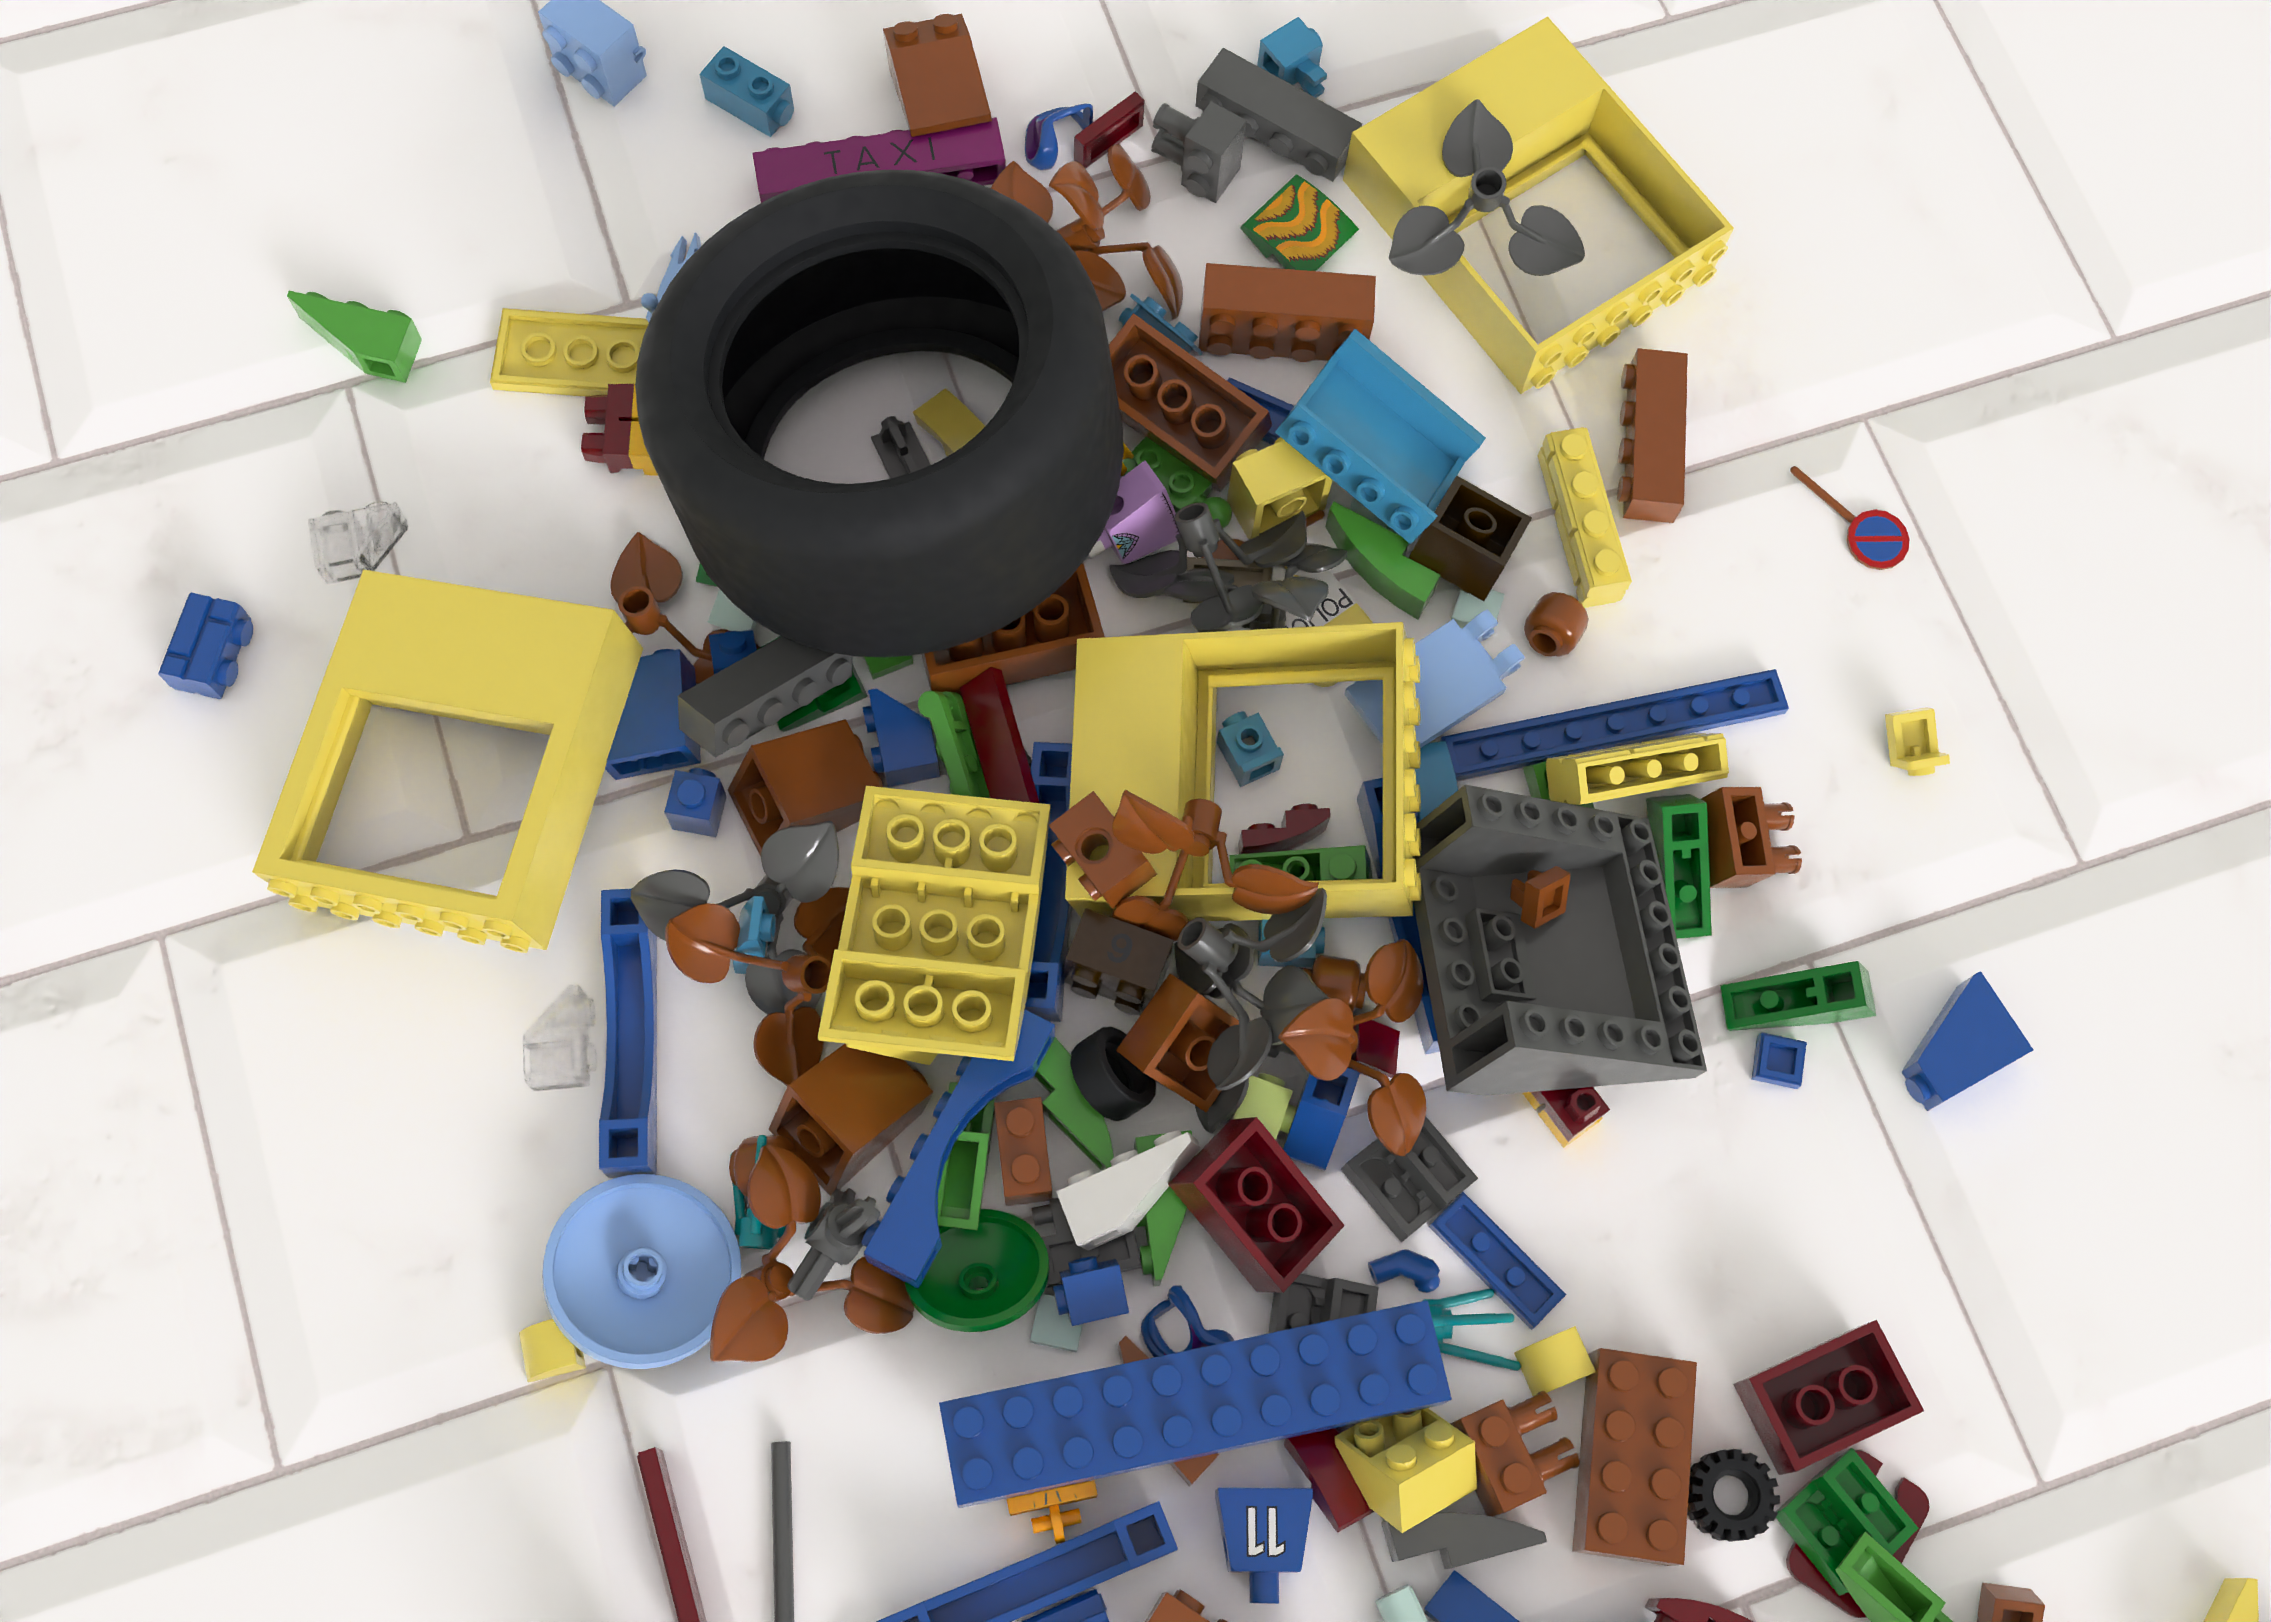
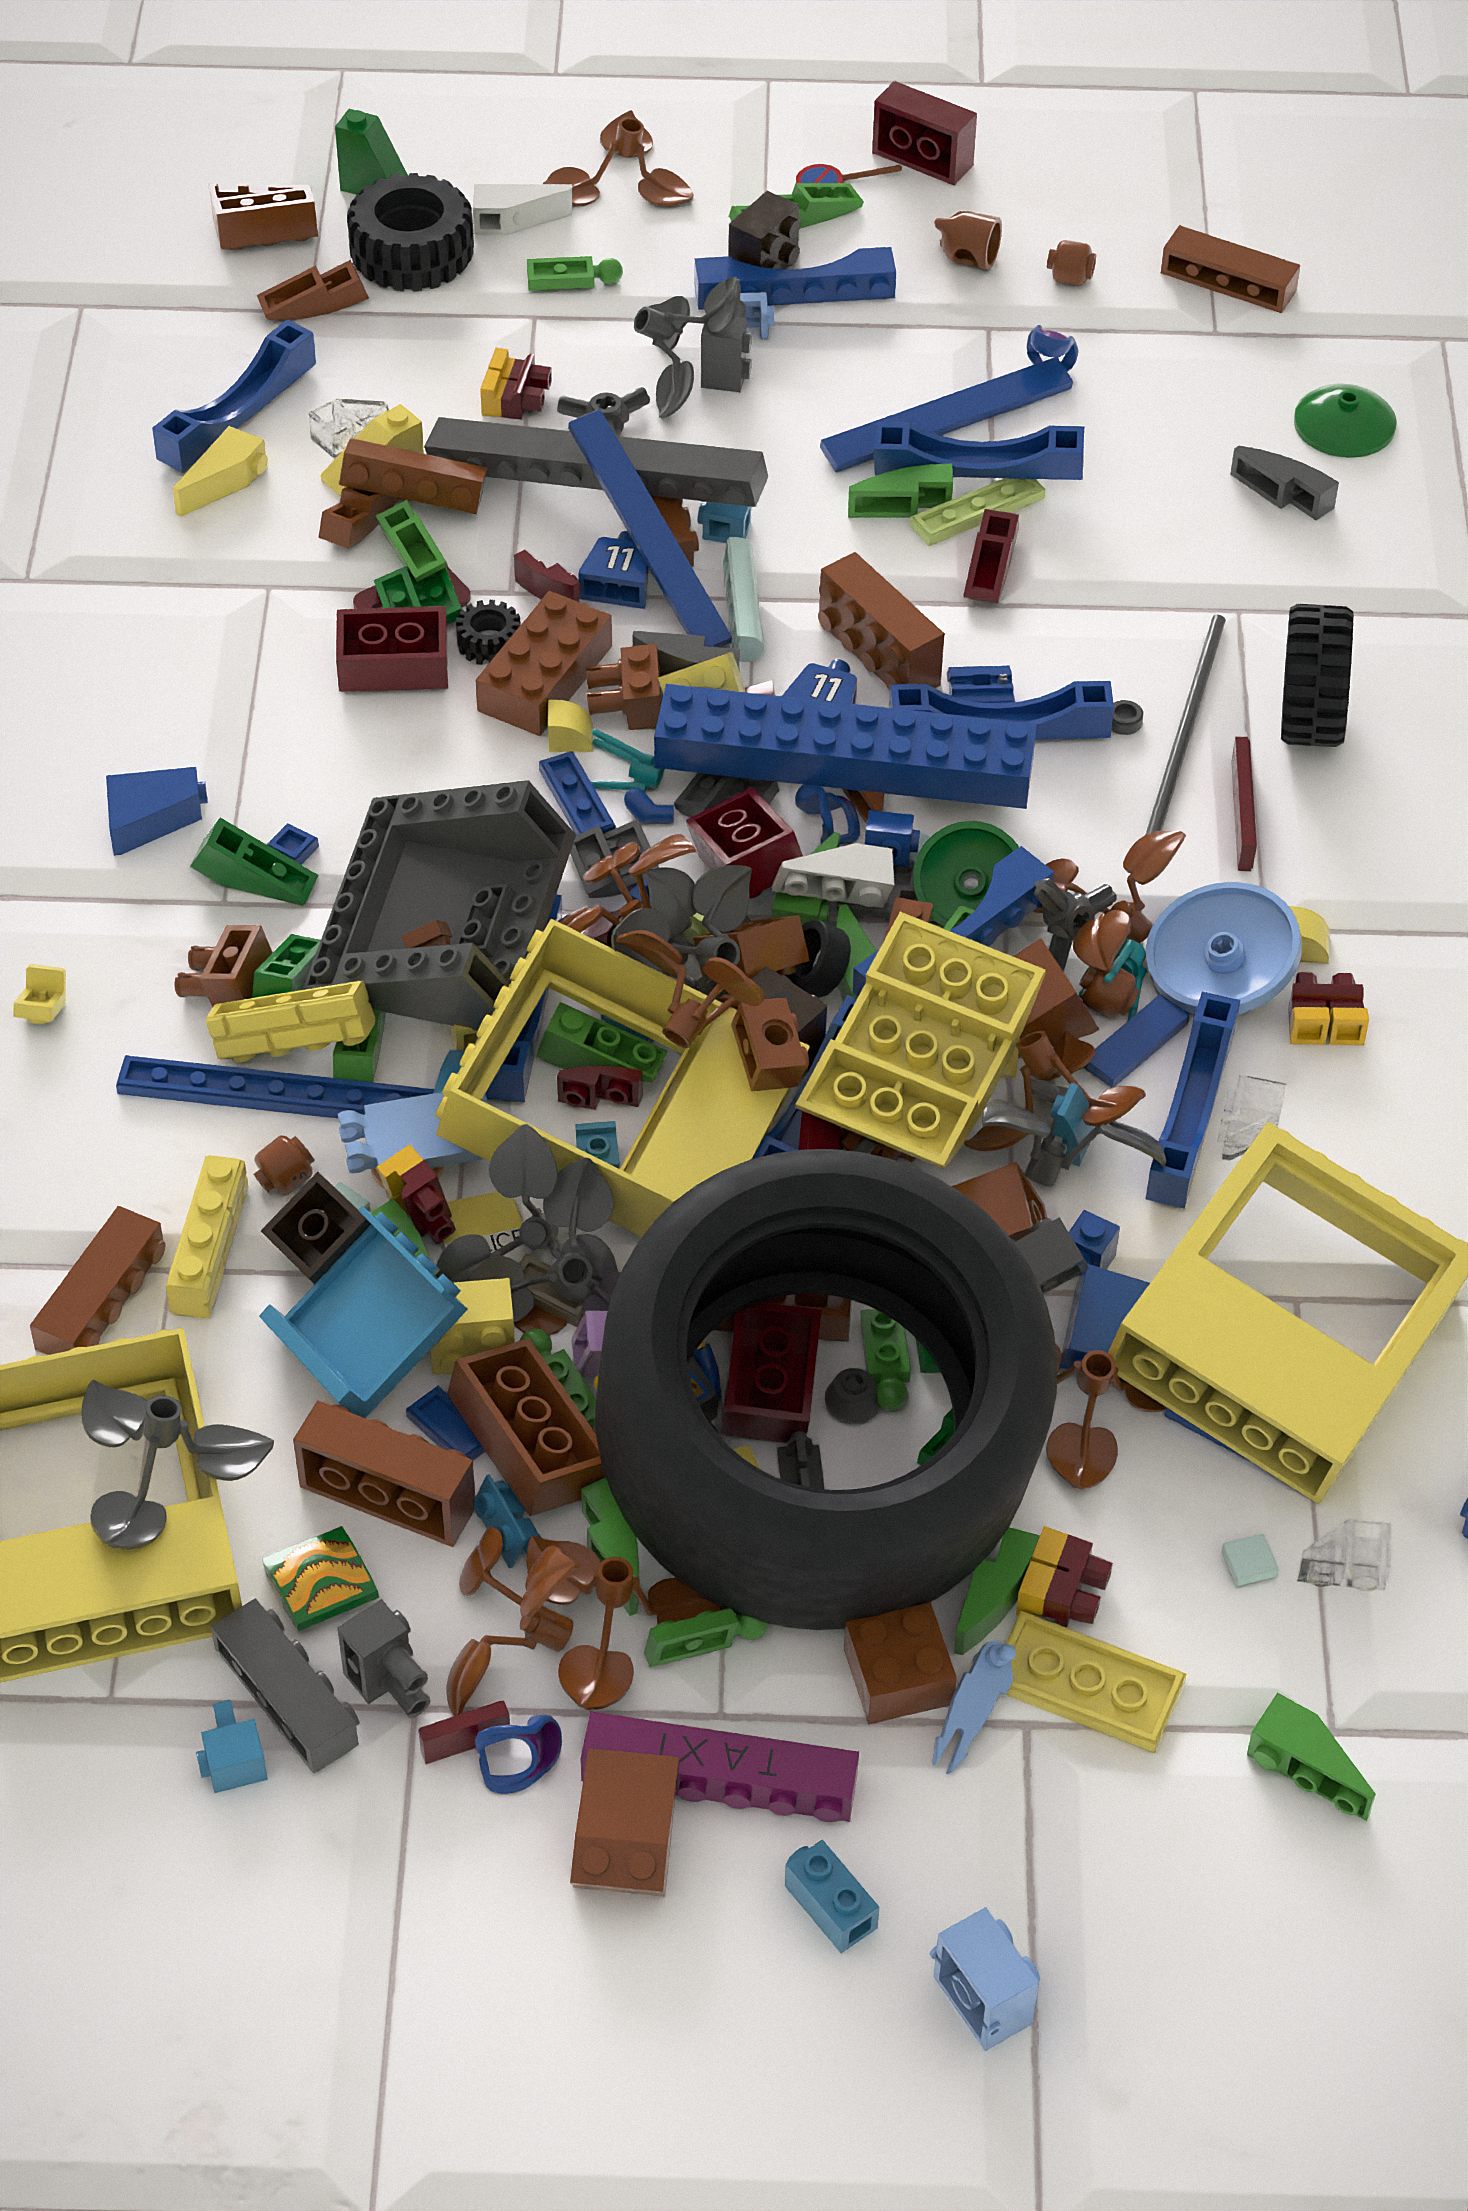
camera: 155 degrees left, 20 degrees down
none -> dark red hips [376,1144,456,1244]
none -> blue tile [1083,994,1189,1088]
none -> light aqua tile [1221,1533,1279,1587]
none -> hips [1288,972,1369,1045]

